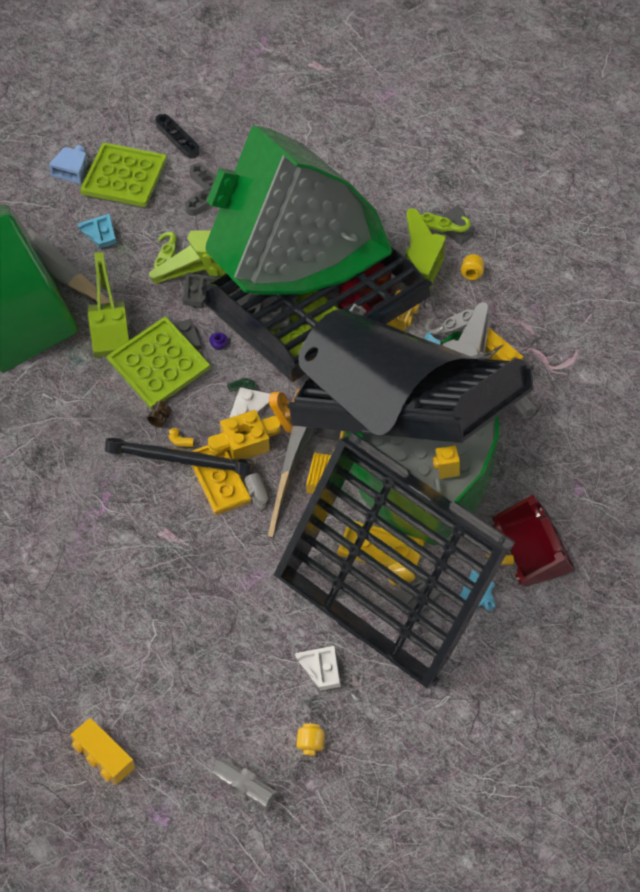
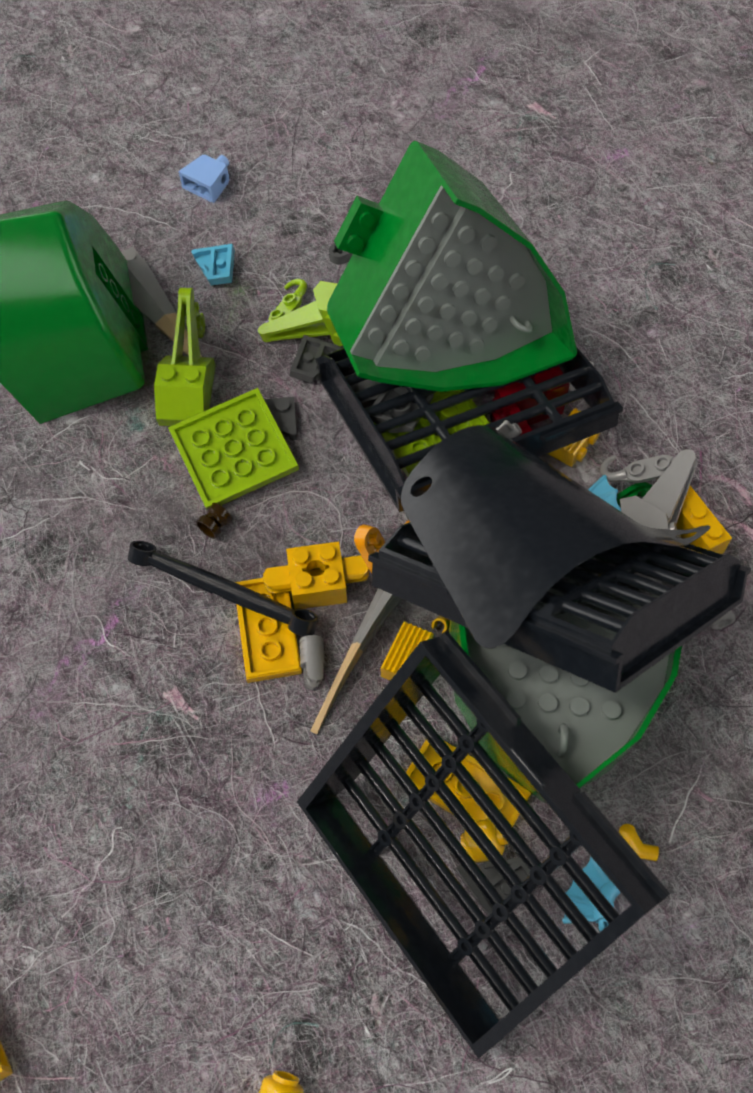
camera: 15 degrees right, 5 degrees up
lime plate [80,142,167,208] -> none
black beam [155,114,199,159] -> none
yellow arm [168,428,194,447] -> none
dark purple plate [209,332,228,350] -> none
clear green arm [227,378,256,392] -> none
white wing [230,388,270,418] -> none
white wing [295,646,341,691] -> none
lime slope [405,208,471,290] -> none
yellow brick [432,445,460,479] -> none
dark grey wing [443,205,473,245] -> none
yellow head [461,254,485,281] -> none
dark red windscreen [492,495,575,586] -> none

